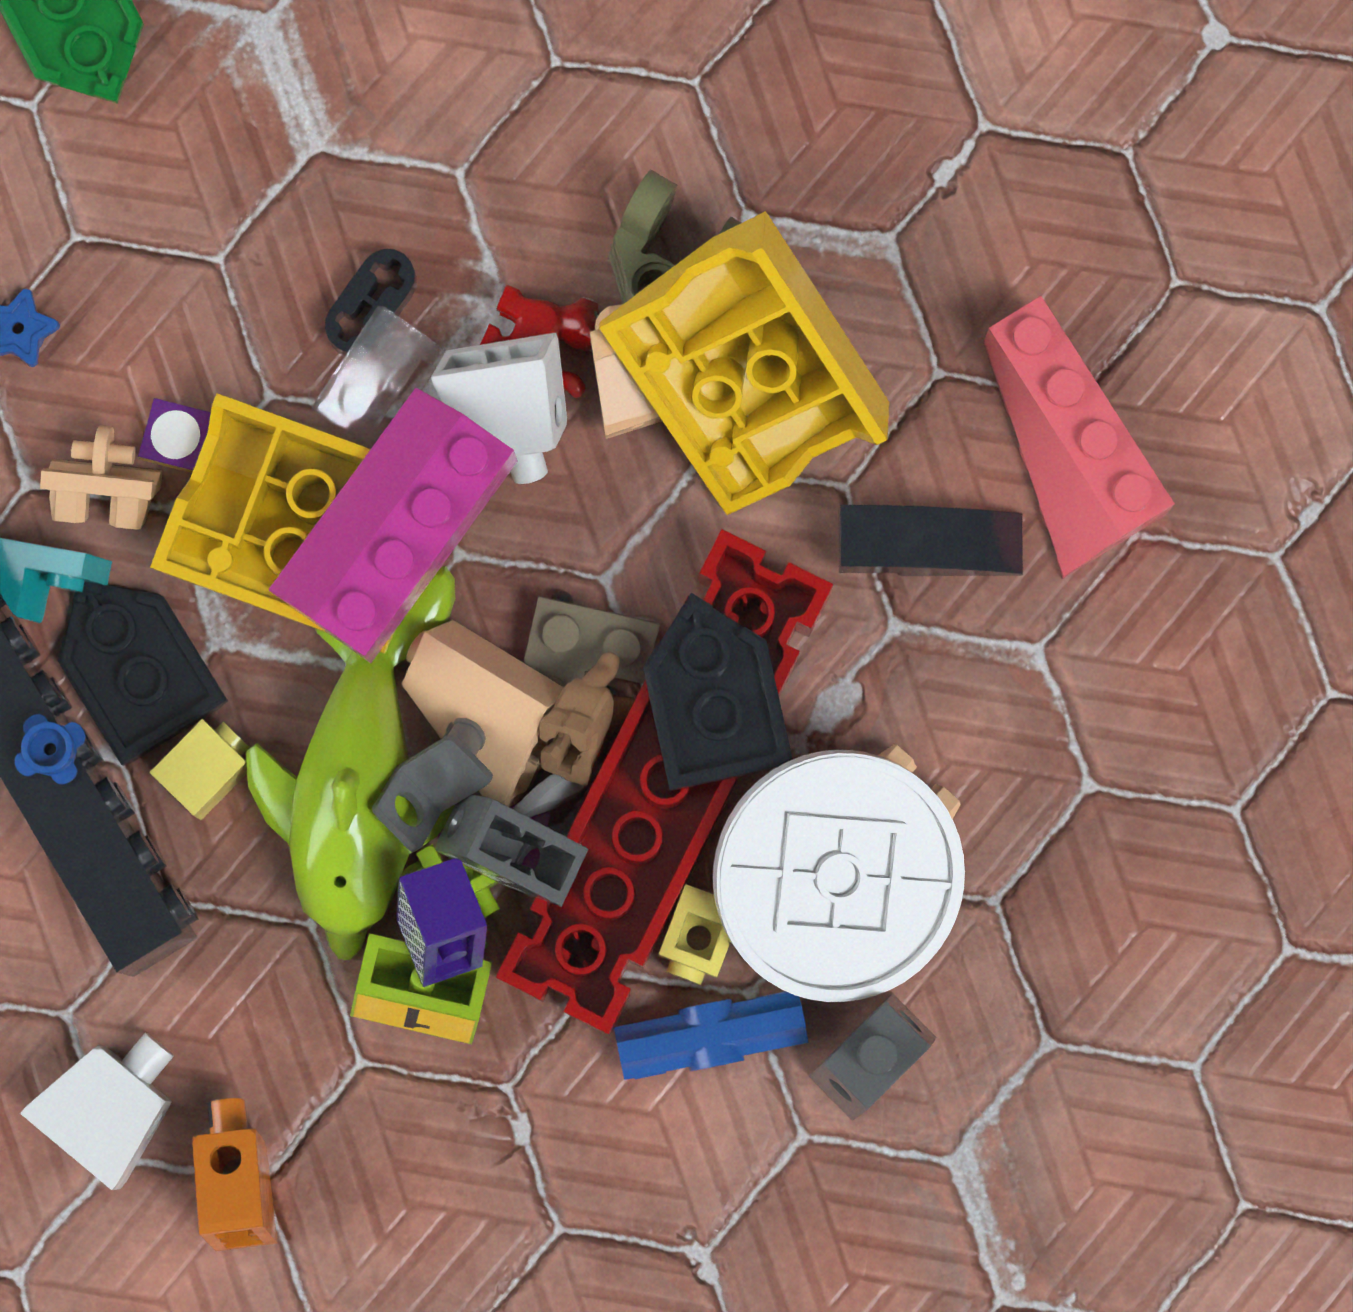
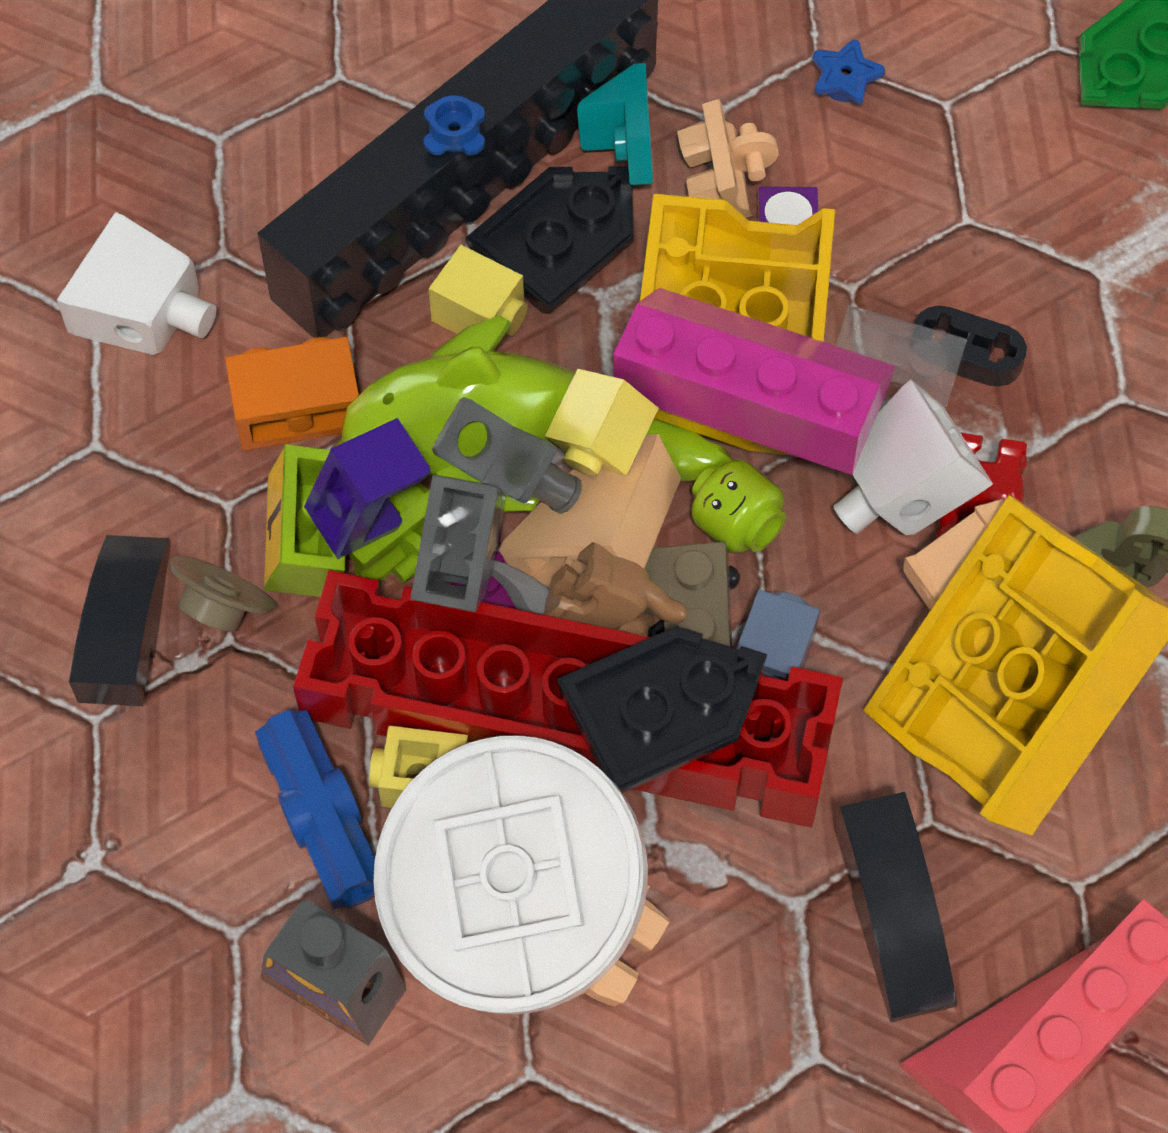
camera: 75 degrees right, 20 degrees down
orange torso [192,1098,278,1251] -> none
none -> black slope [69,535,171,706]
none -> dark tan piece [169,556,276,632]
none -> orange brick [225,336,359,451]
none -> light yellow brick [545,369,659,477]
none -> lime head [691,460,786,554]
none -> sand blue brick [736,589,820,681]

